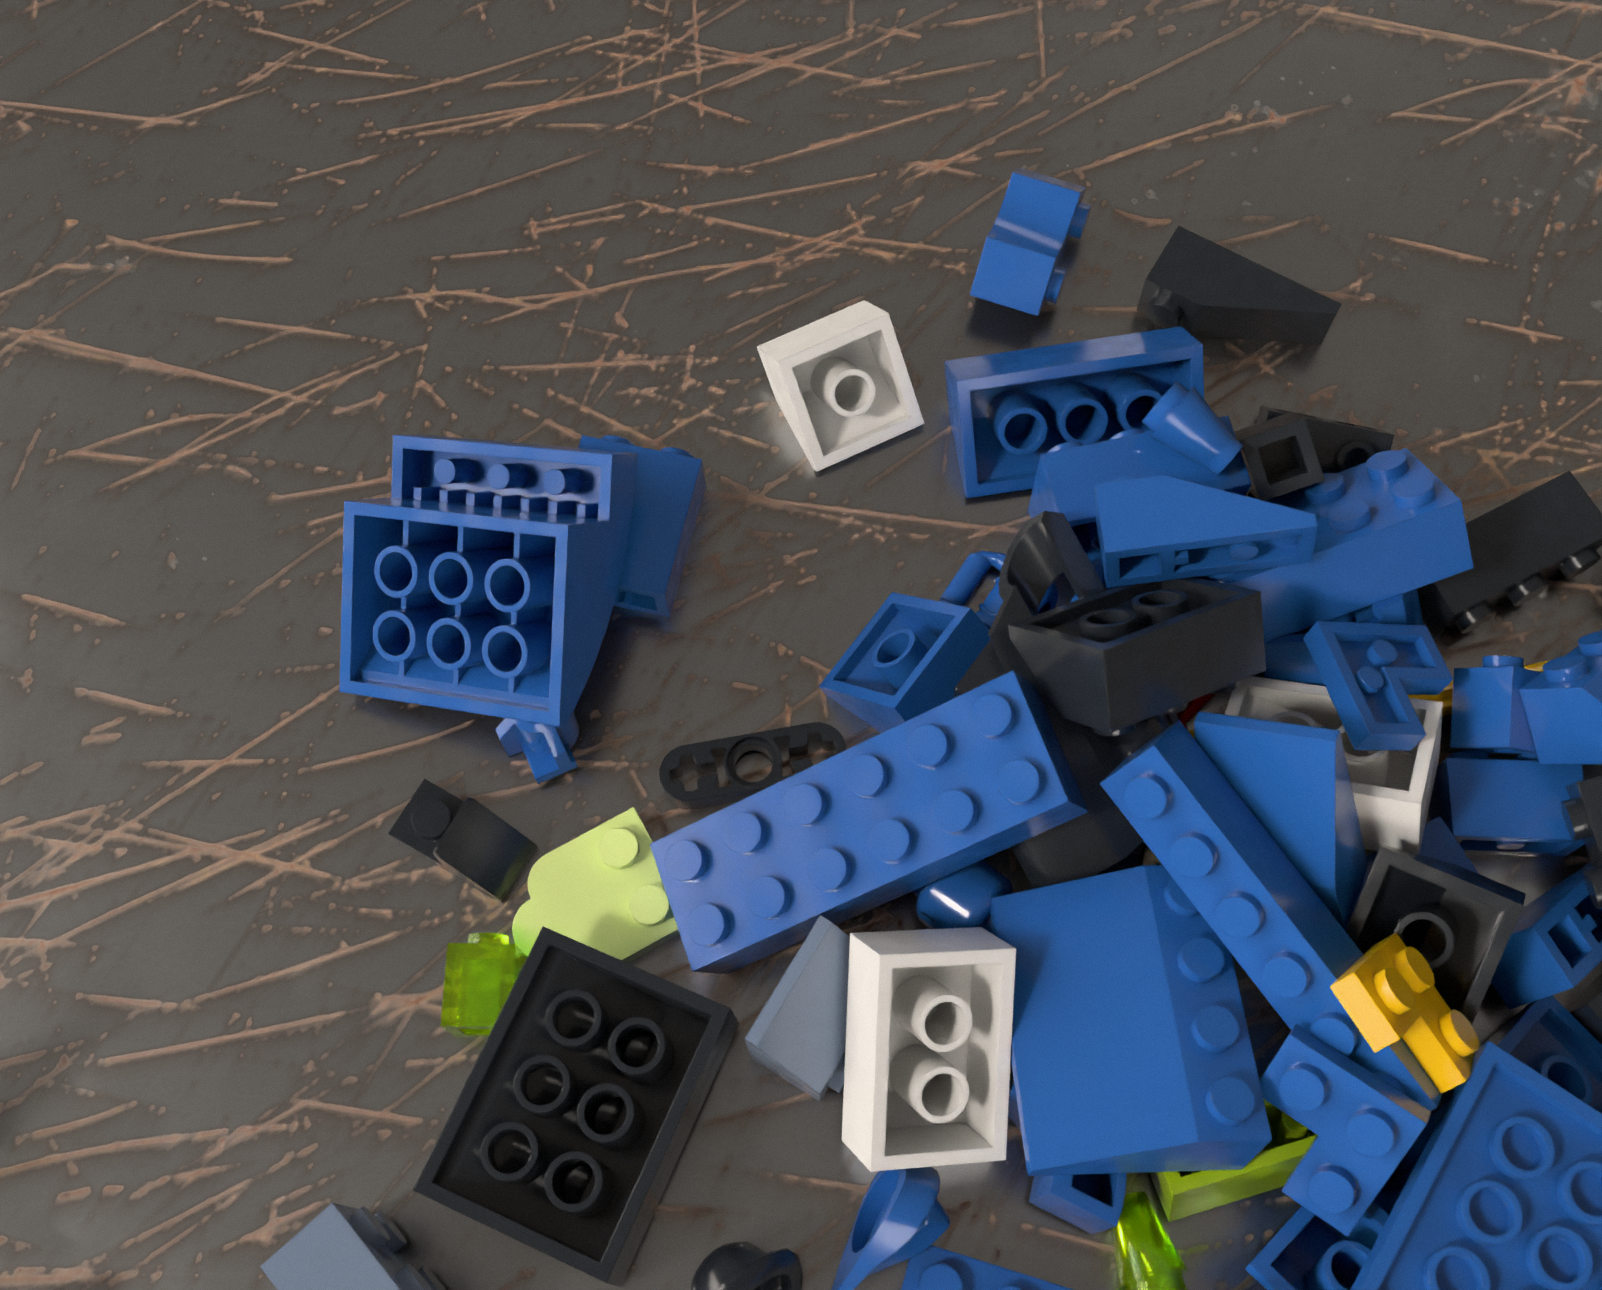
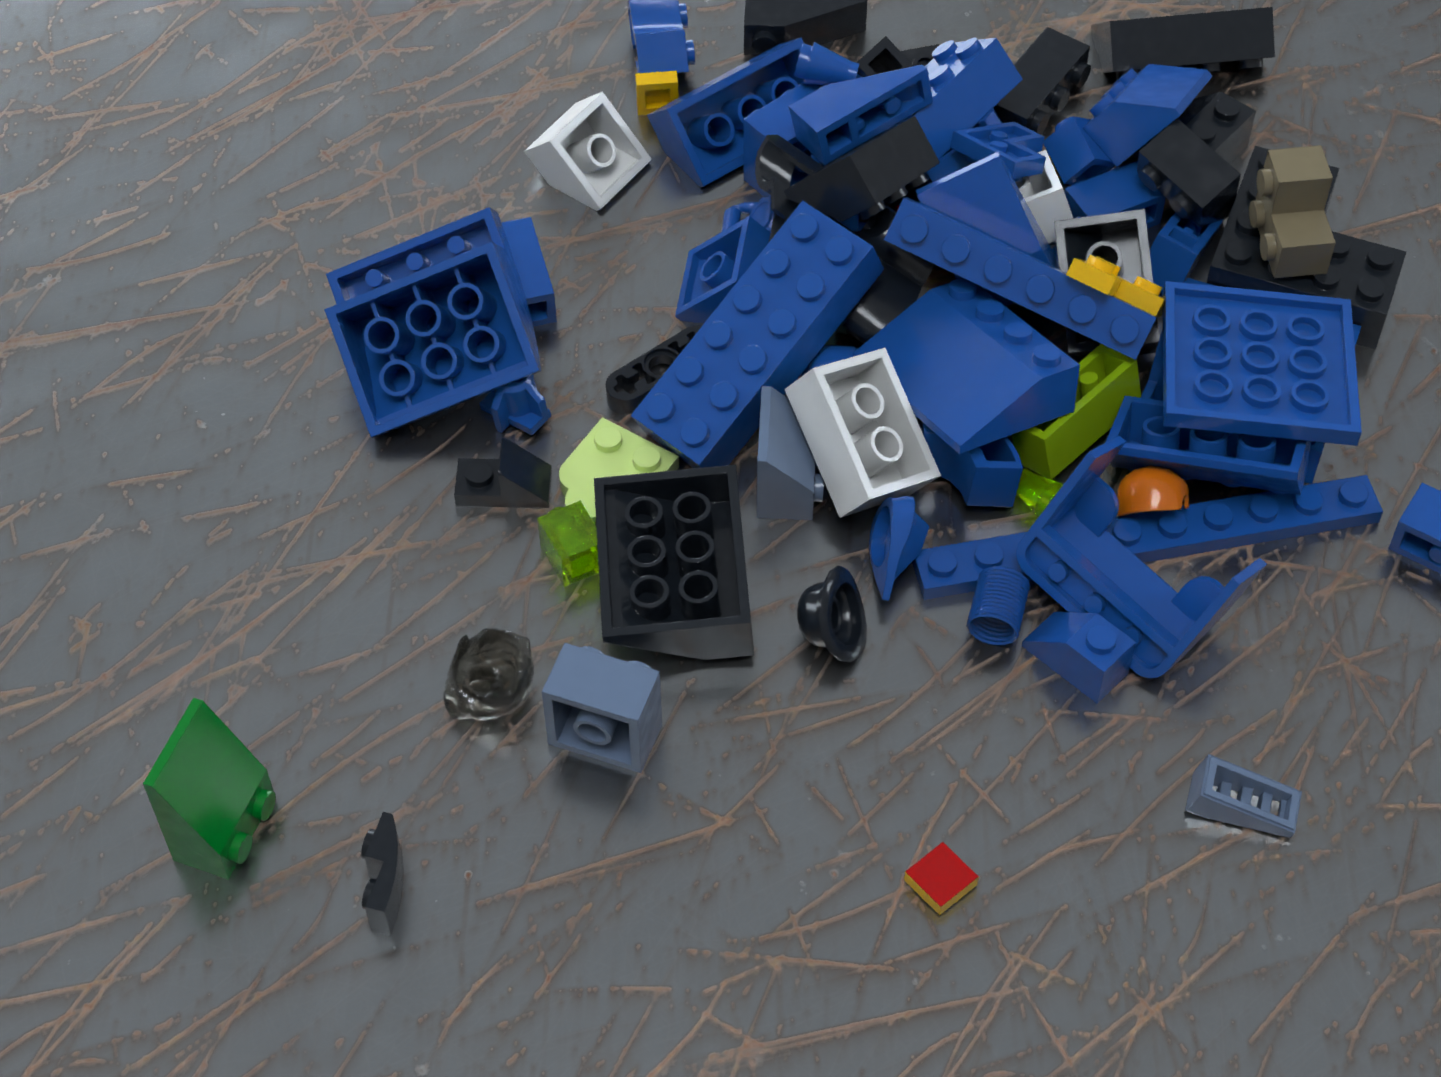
camera: 30 degrees left, 15 degrees down
blue plate [1259,1024,1431,1237] -> none
none -> clear smoke hair [443,628,534,722]
none -> yellow plate [635,71,679,115]

